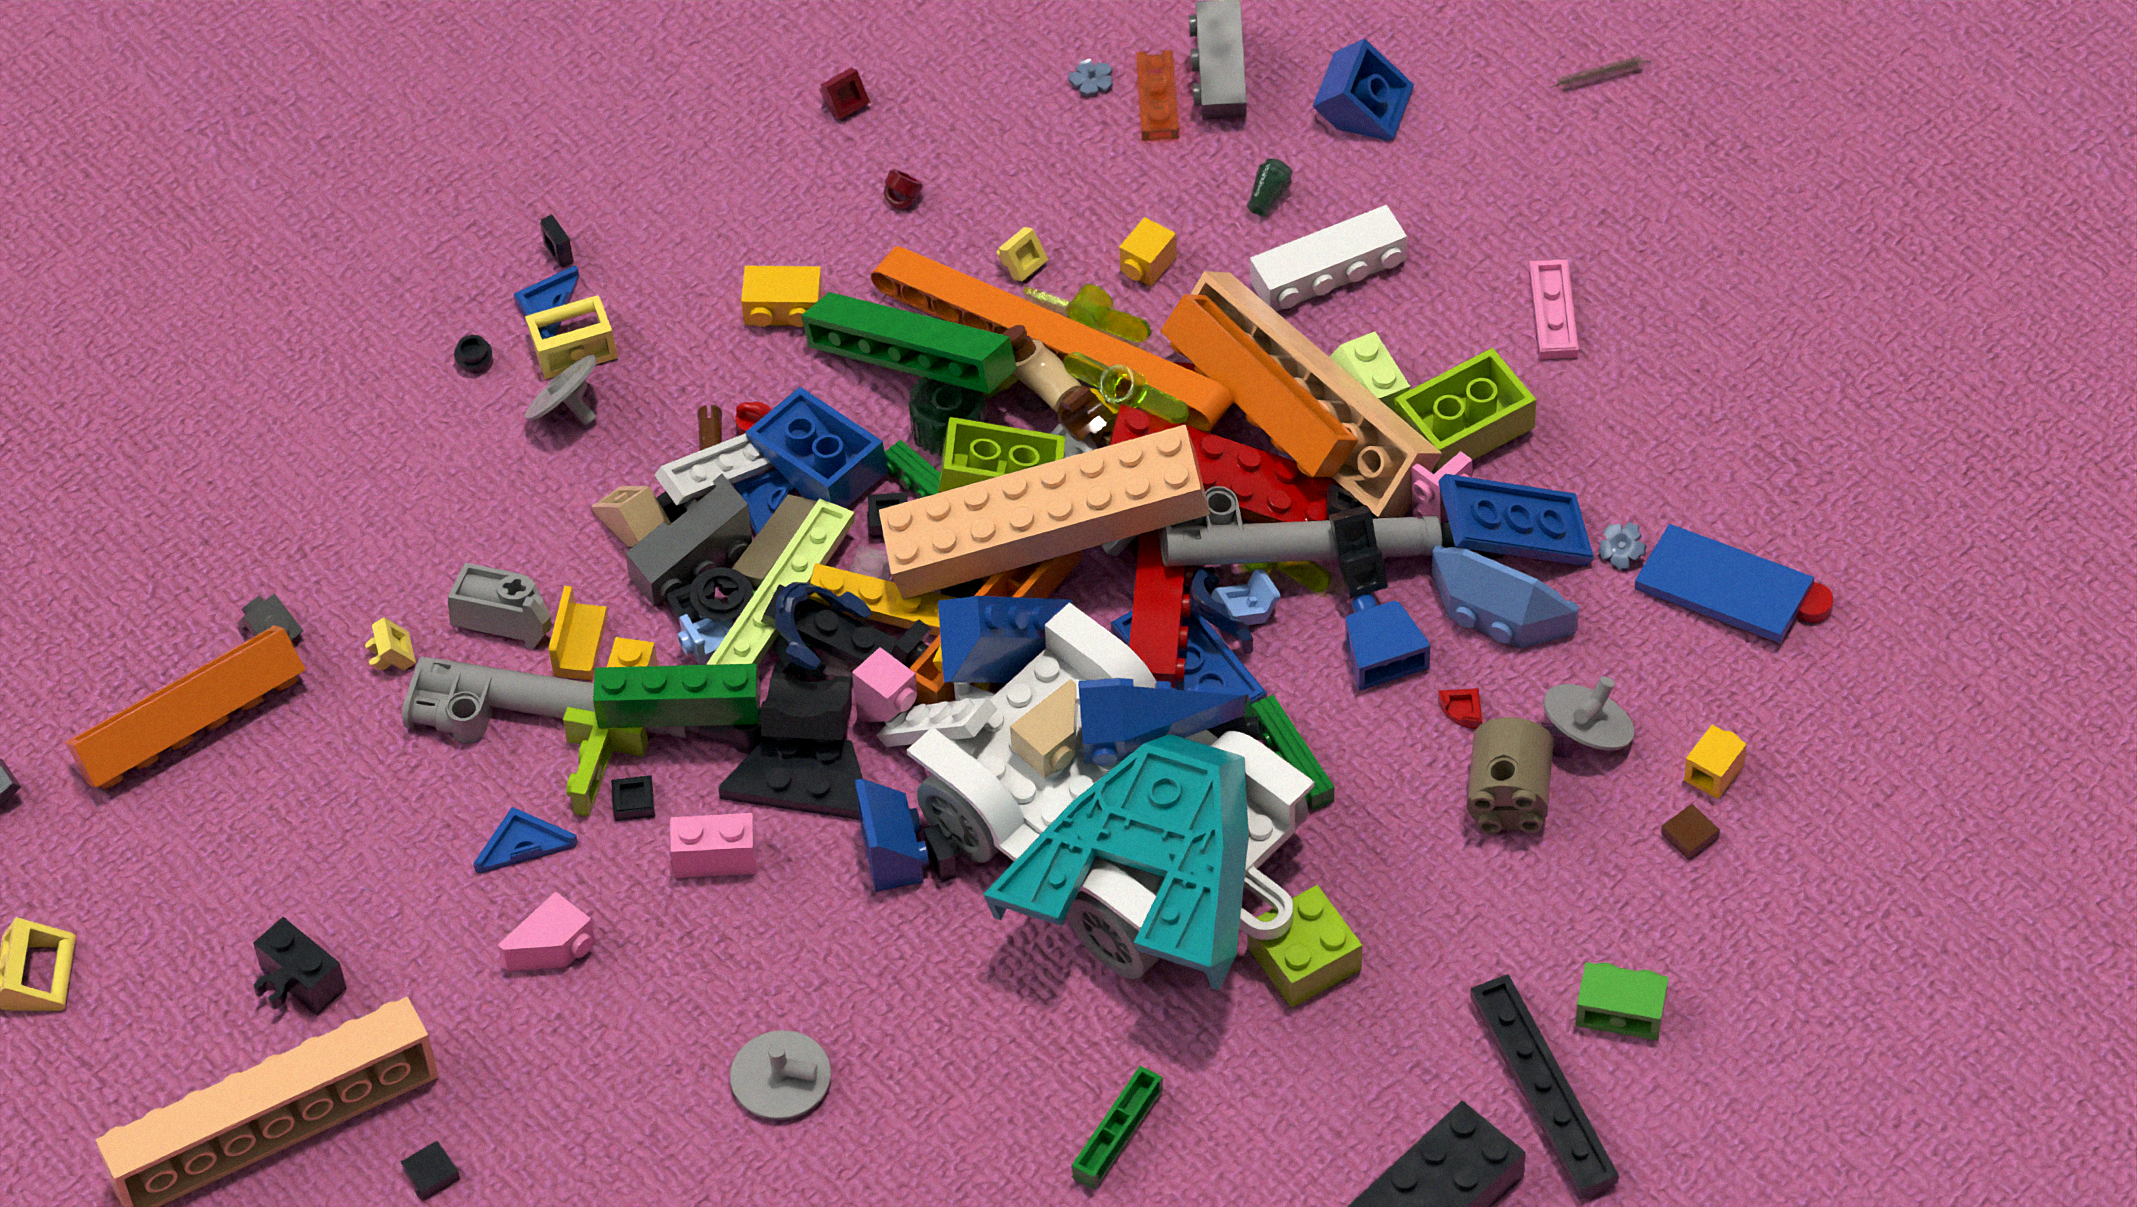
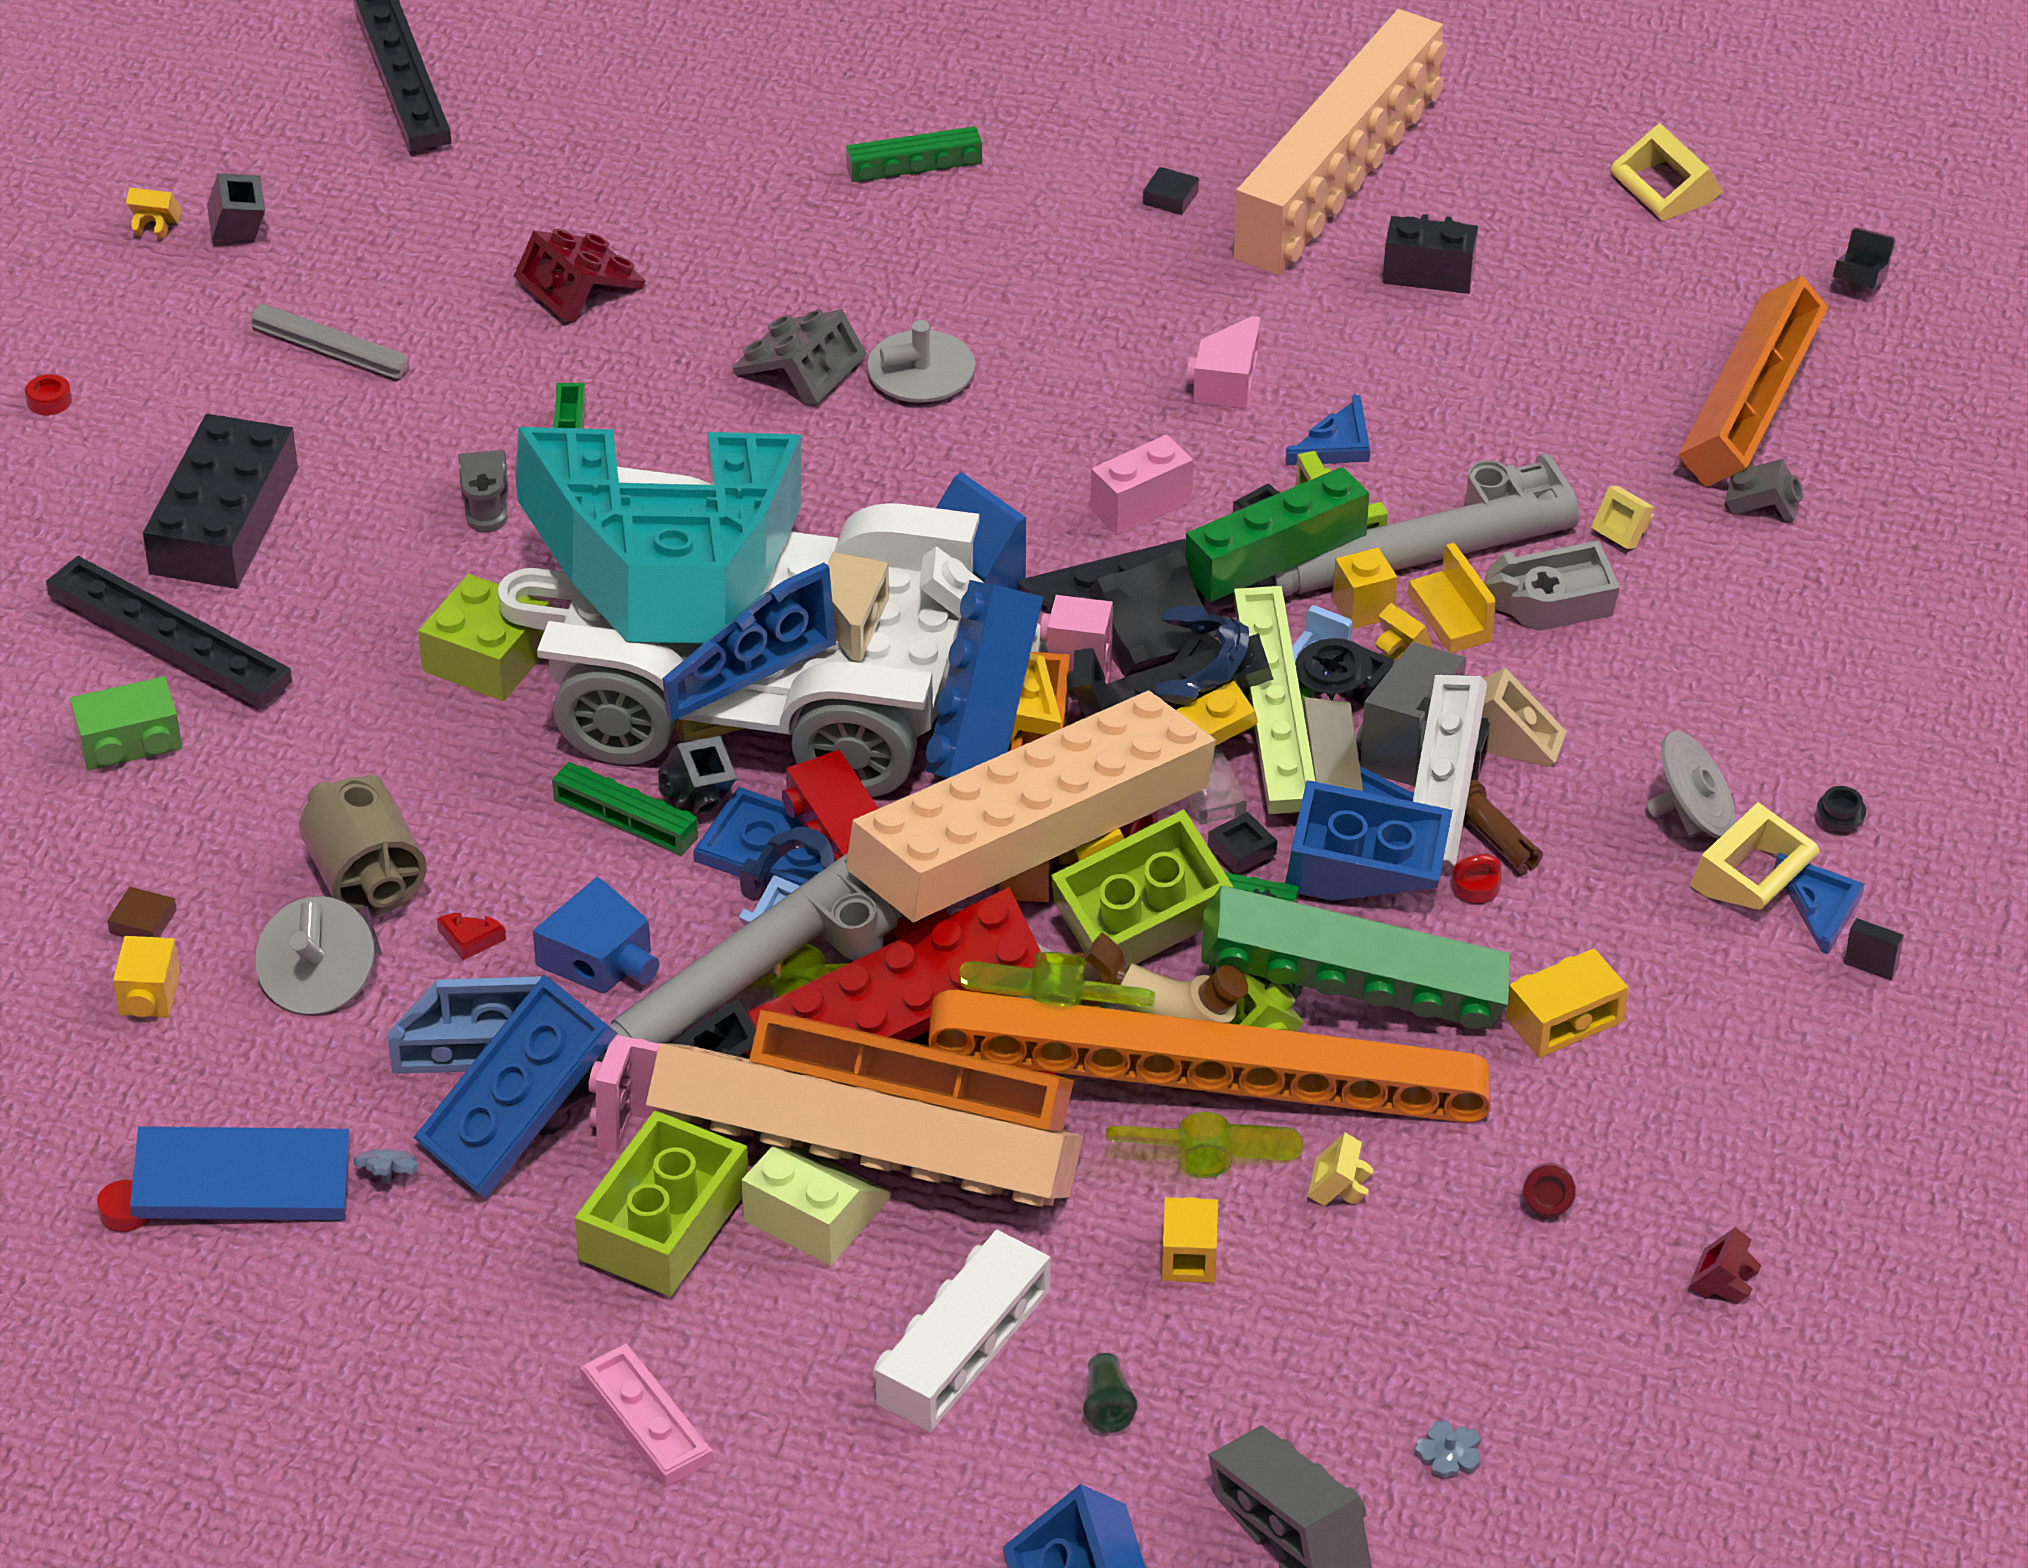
camera: 145 degrees right, 10 degrees down
clear orange plate [1136,50,1179,141] -> none
black slope [1329,505,1388,598] -> none
none -> dark grey piece [458,449,509,532]
none -> dark grey bracket [732,309,867,405]
none -> yellow tile [1375,603,1433,660]

